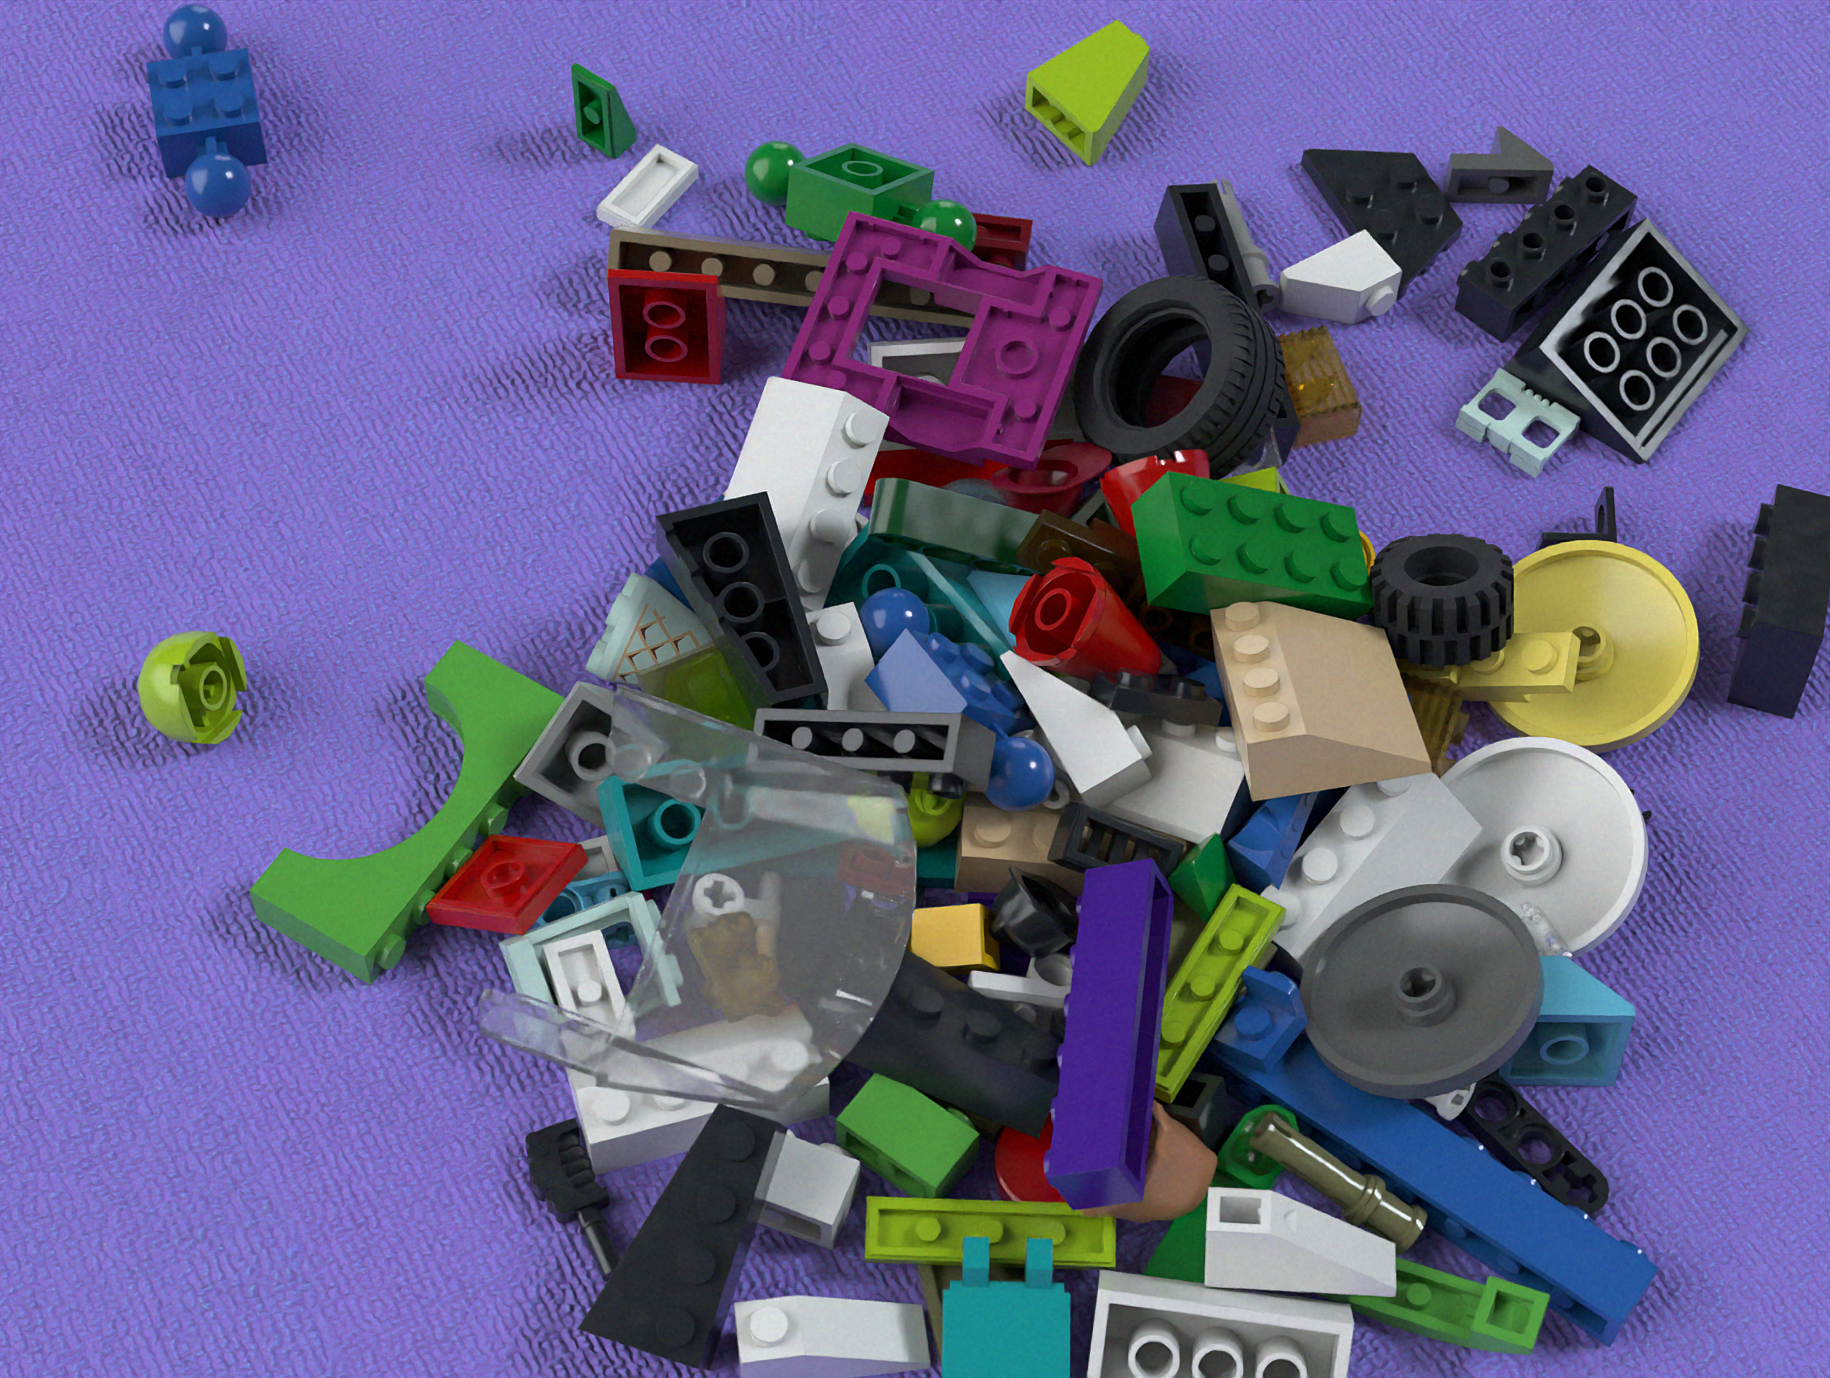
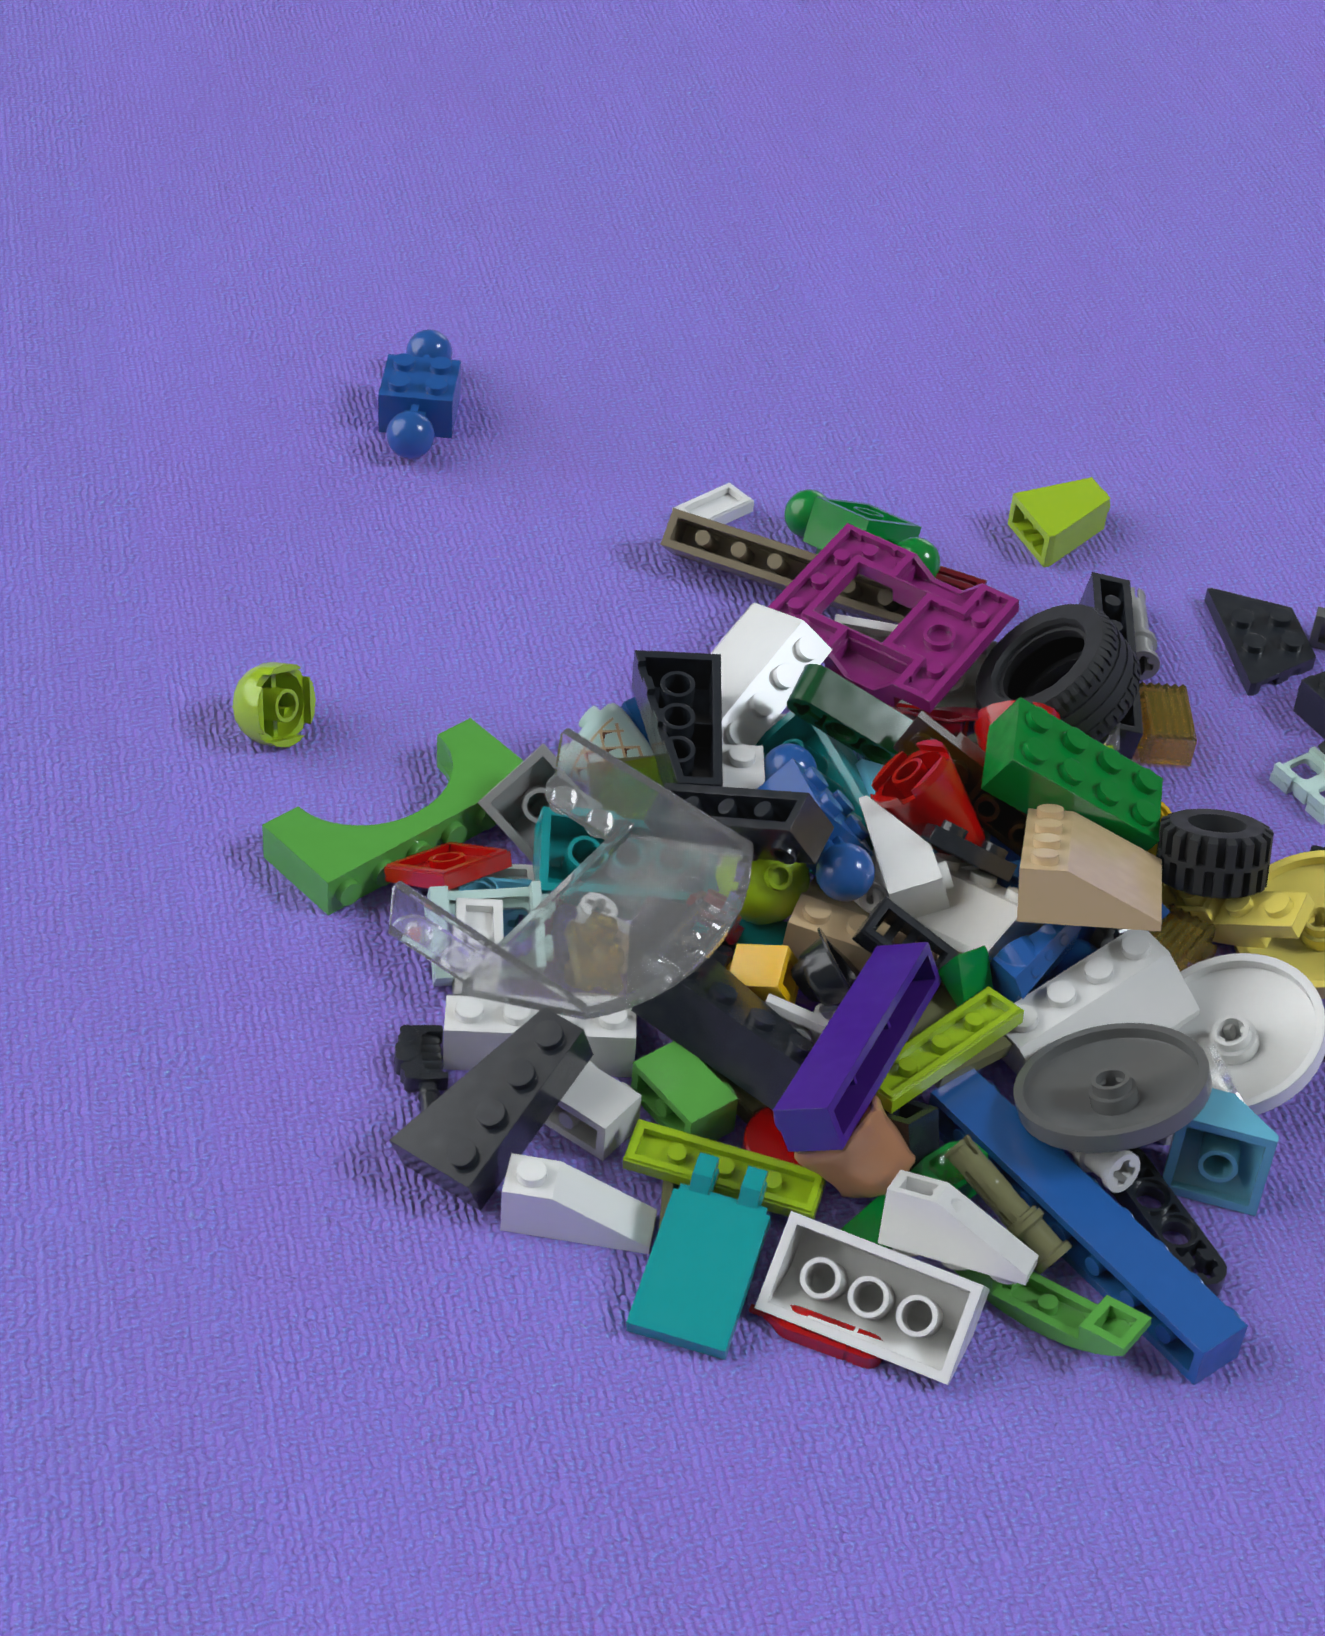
camera: 15 degrees right, 15 degrees down
green slope [571,62,637,160] -> none
red slope [607,269,726,385] -> none
blue bracket [1213,965,1309,1075] -> none
white slope [1277,230,1402,325] -> none

